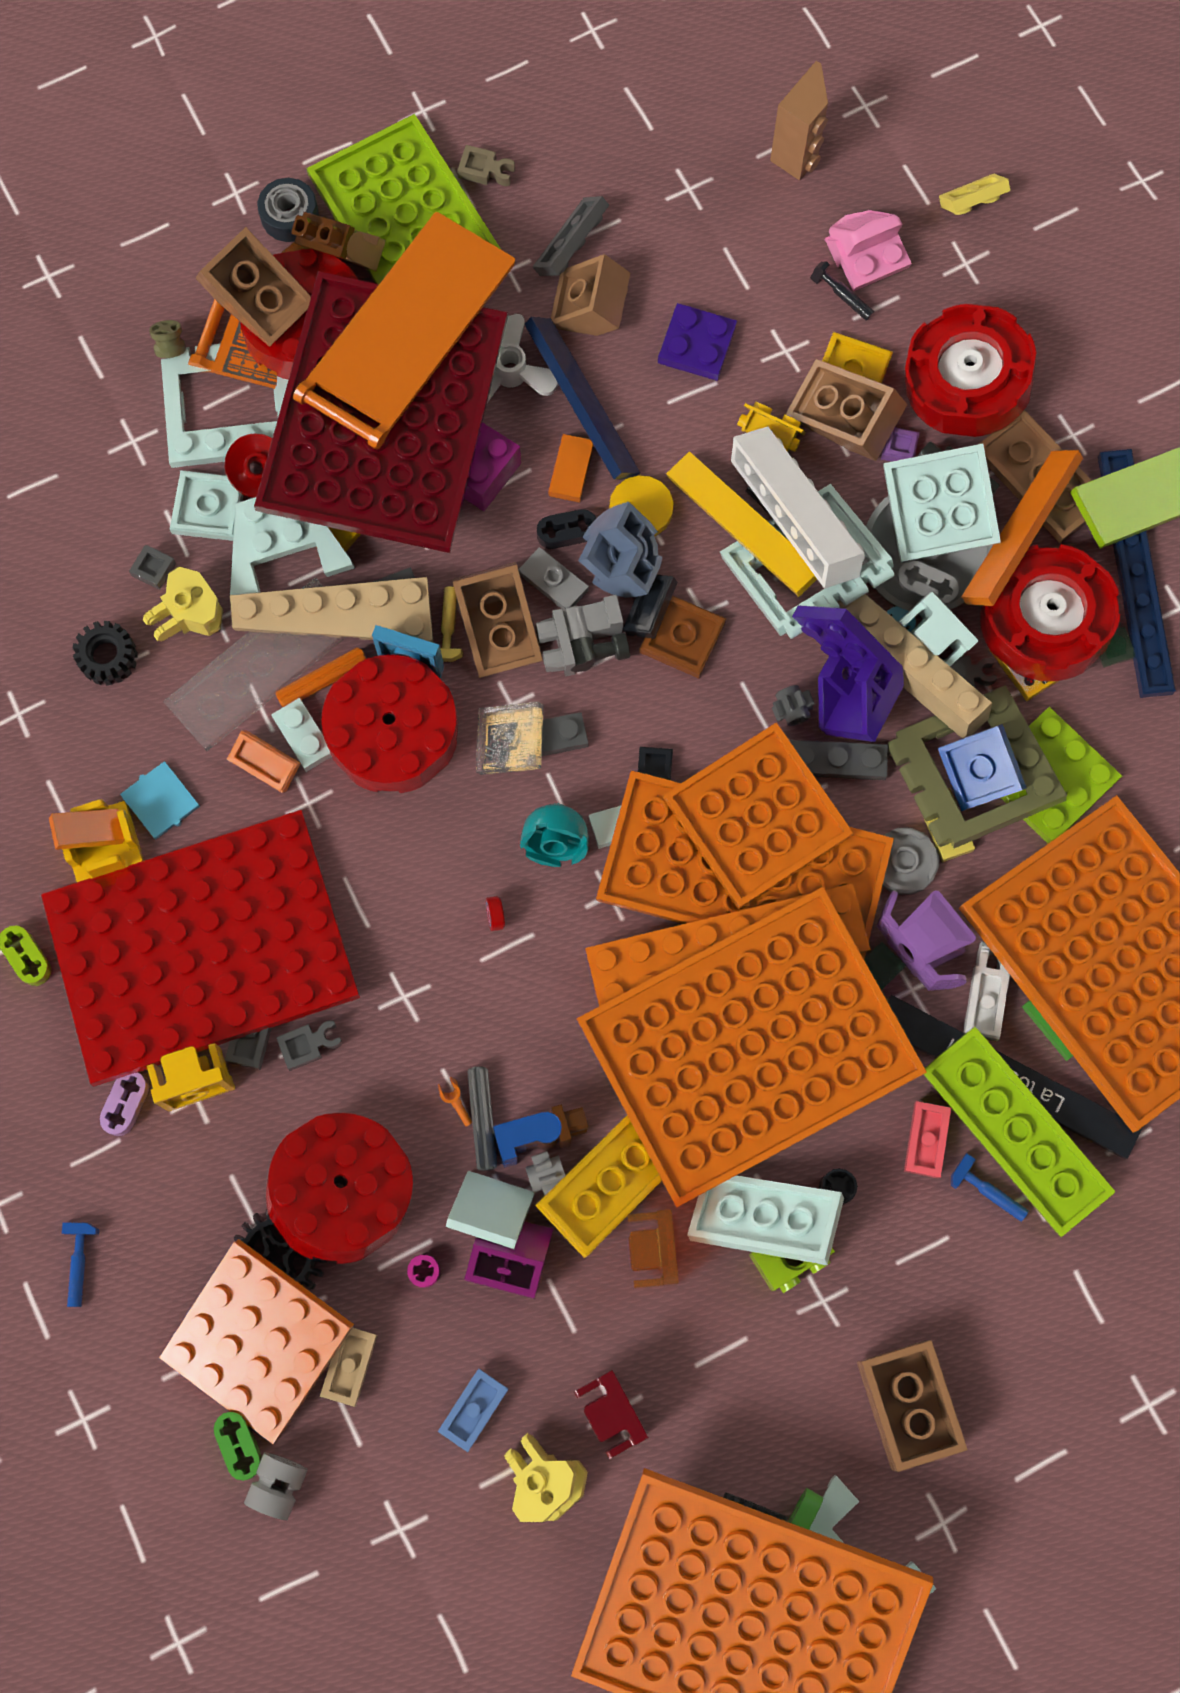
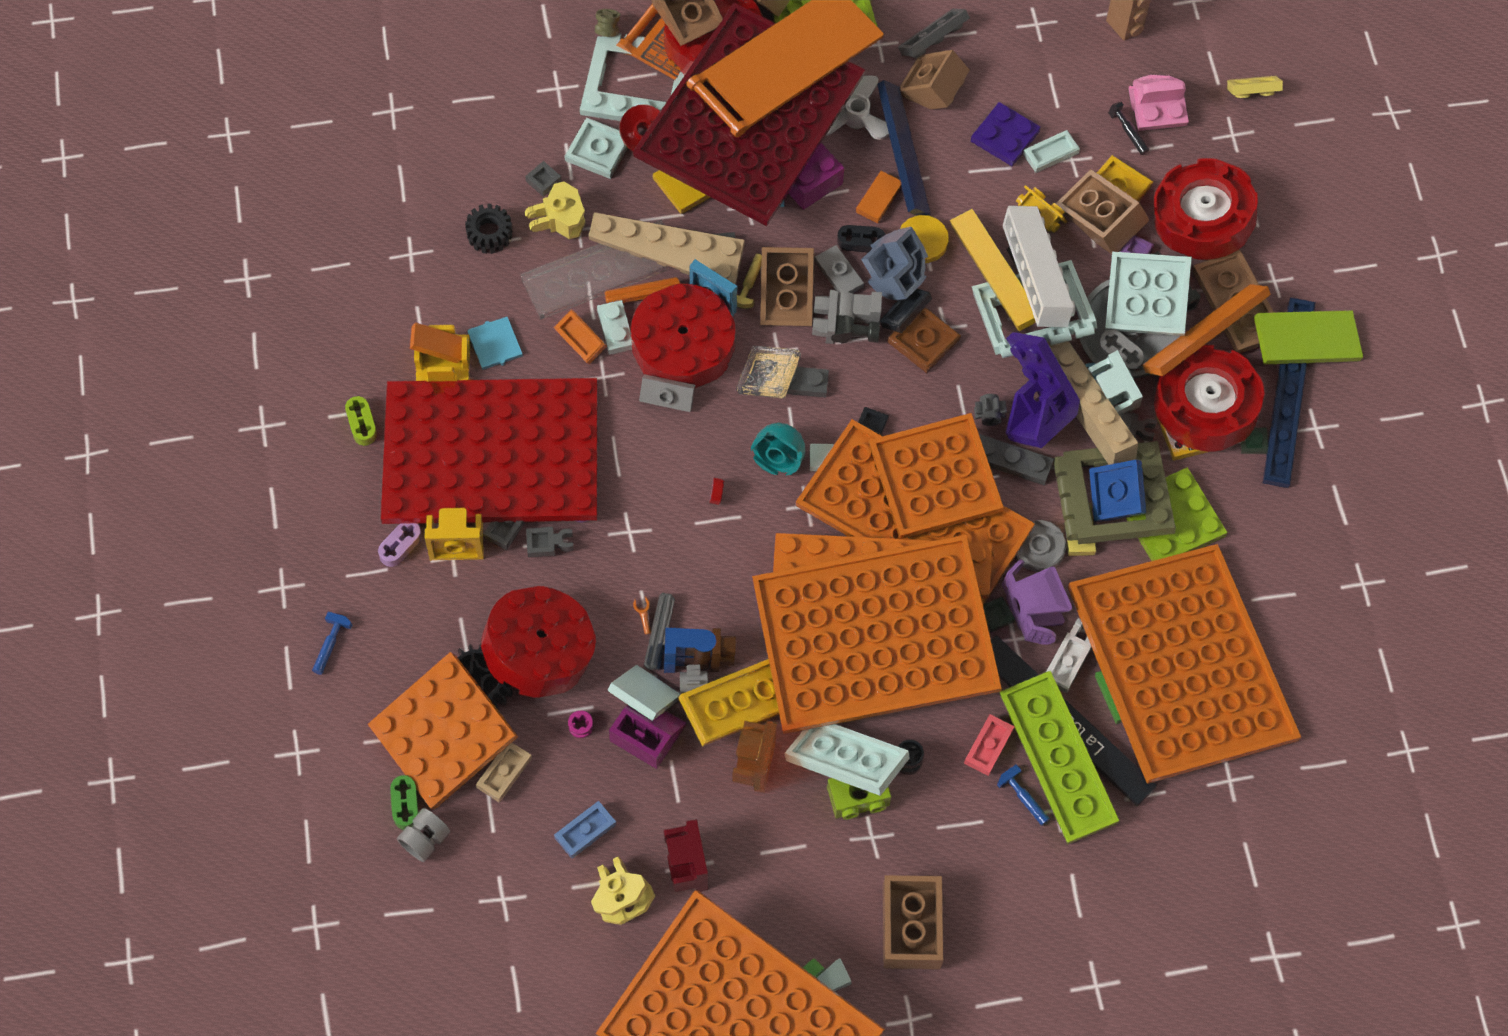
camera: 15 degrees right, 10 degrees down
light aqua wing [230,497,355,595] -> none
none -> light grey plate [639,374,695,412]
none -> light aqua tile [1023,130,1080,173]

